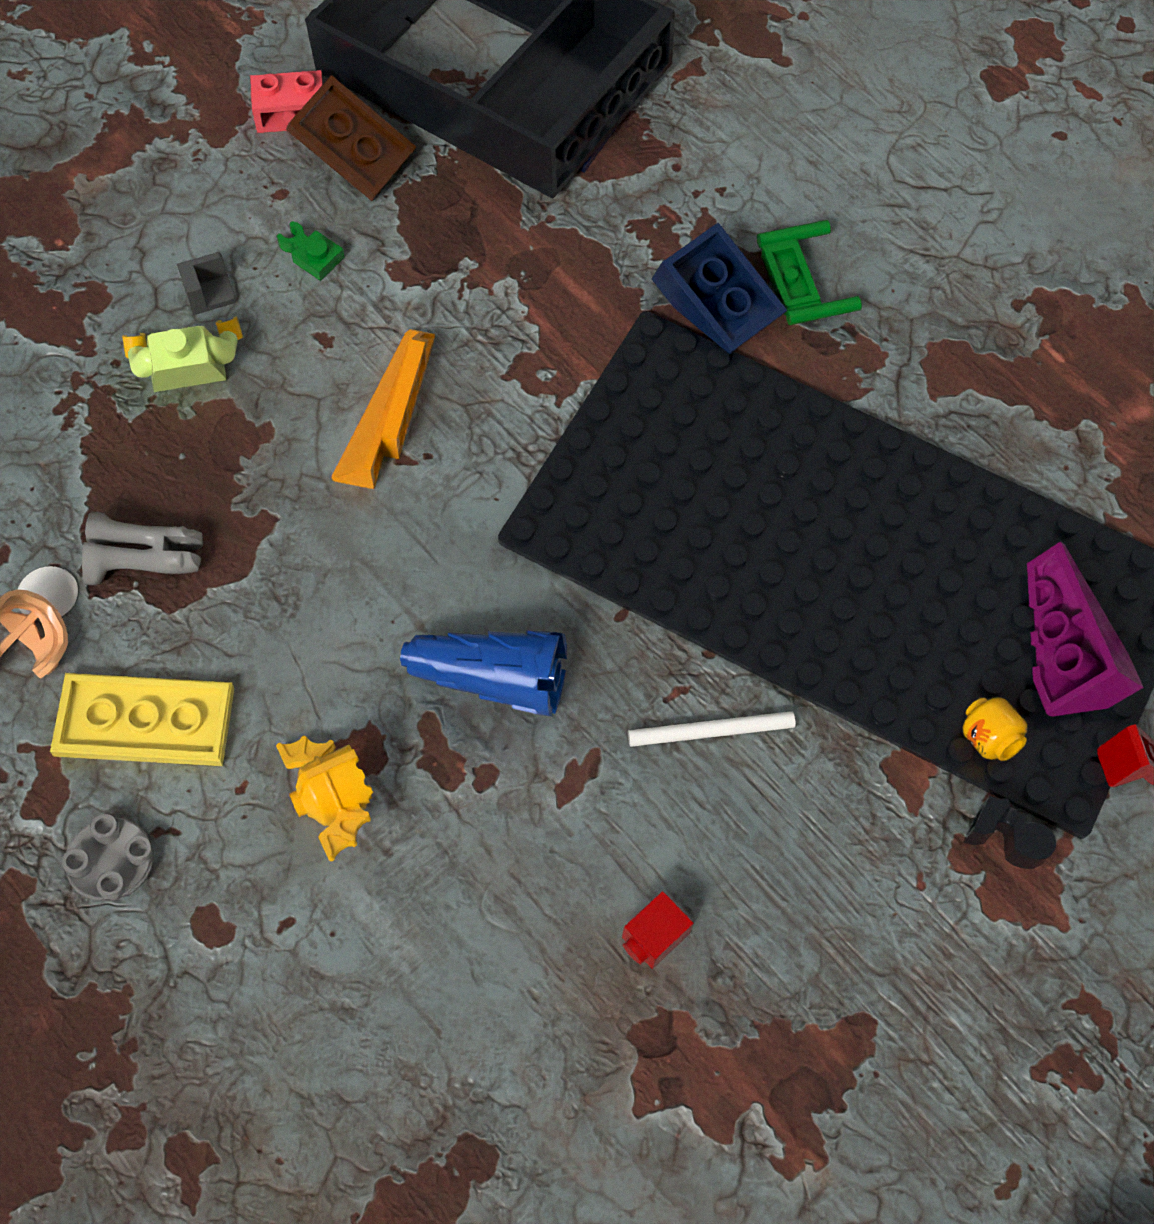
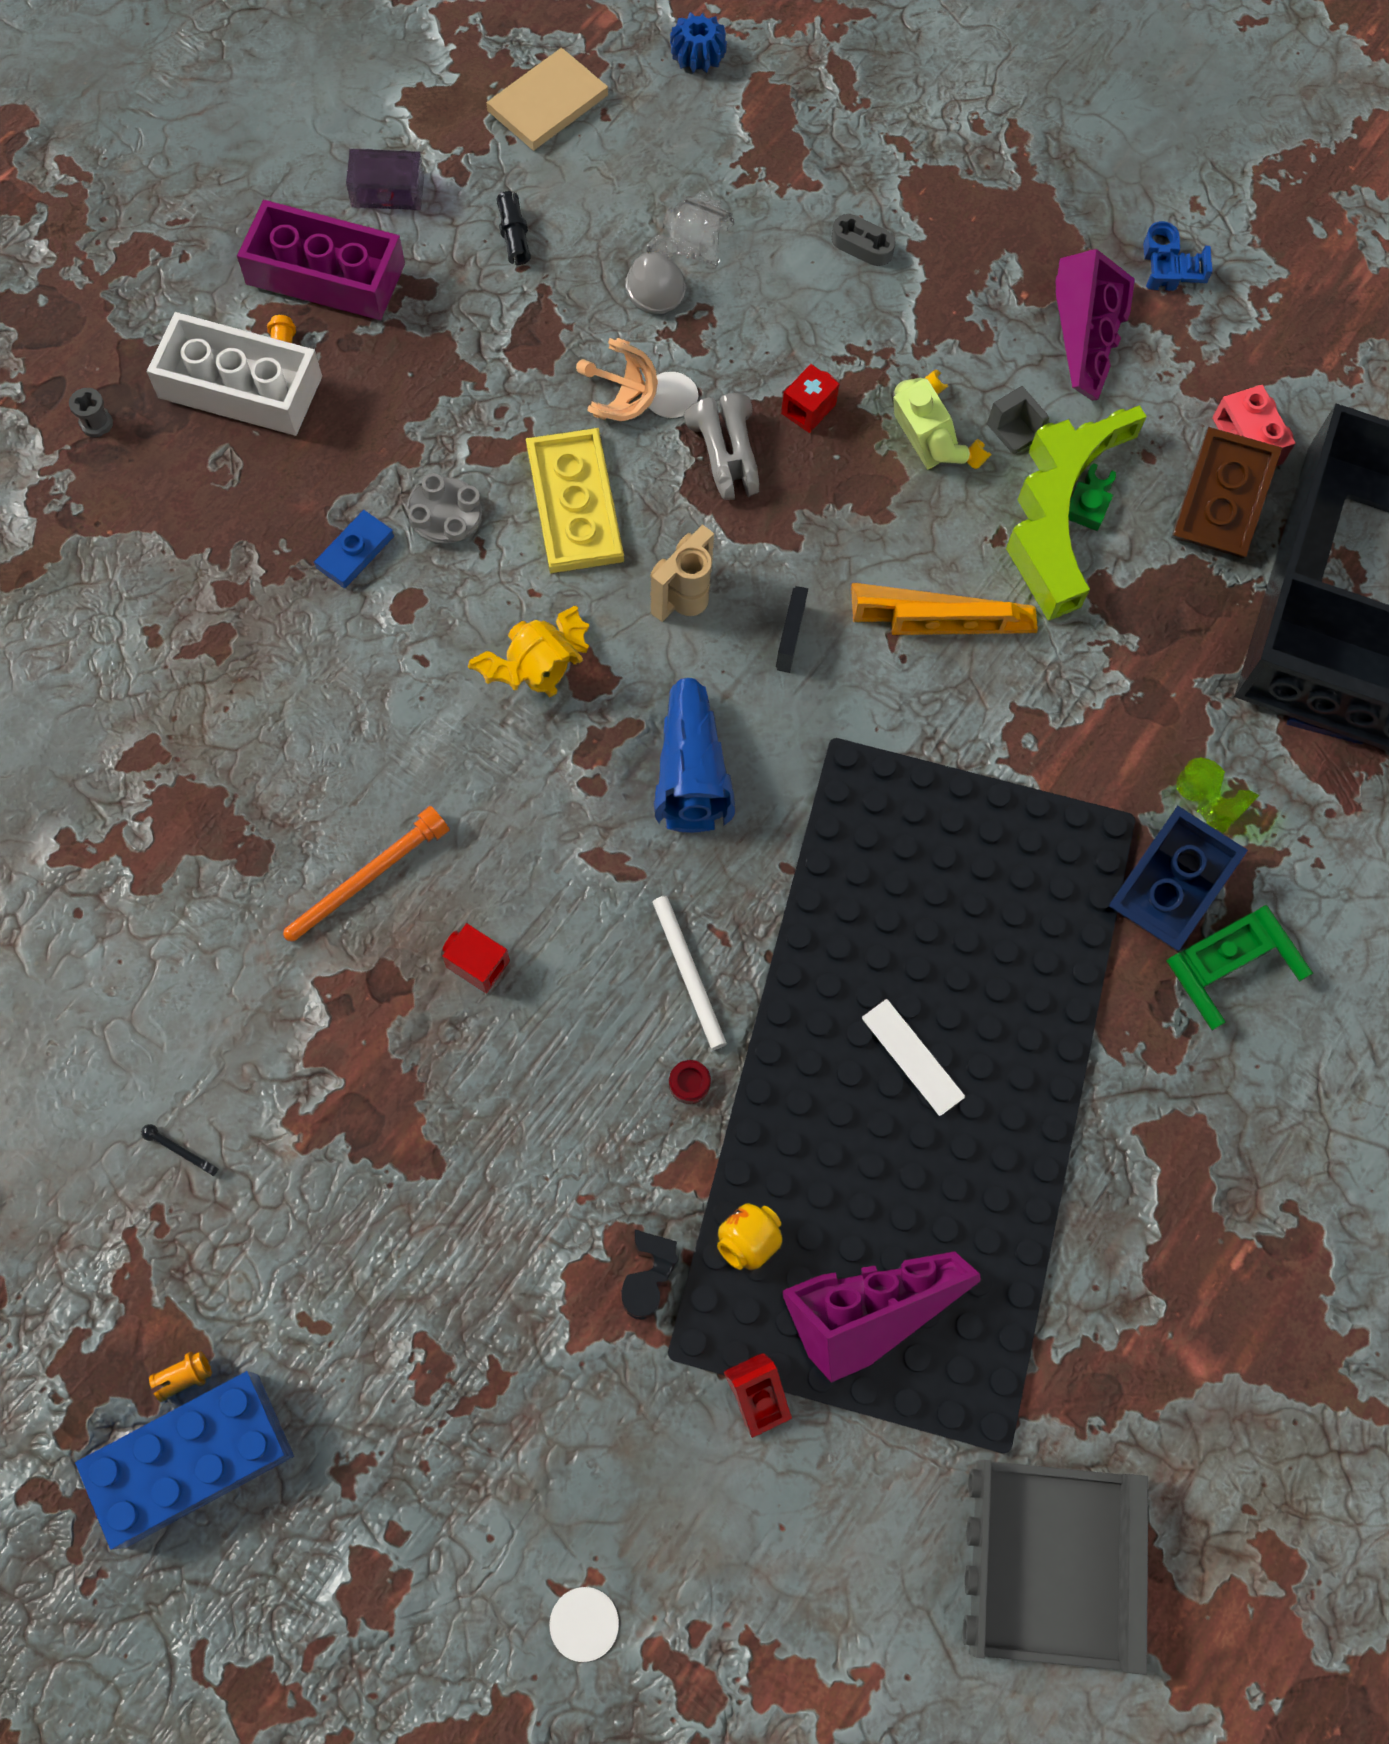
camera: 75 degrees right, 5 degrees up
none -> orange piece [283,806,450,942]
none -> blue plate [314,510,394,589]
none -> tan plate [650,524,714,622]
none -> dark red tile [669,1060,711,1104]
none -> black tile [776,586,809,673]
none -> red brick [781,364,840,433]
none -> white sticker [862,999,965,1116]
none -> lime arch [1006,405,1147,621]
none -> magenta wedge [1055,249,1135,401]
none -> blue piece [1143,221,1213,291]
none -> clear neon green leg [1176,757,1260,833]

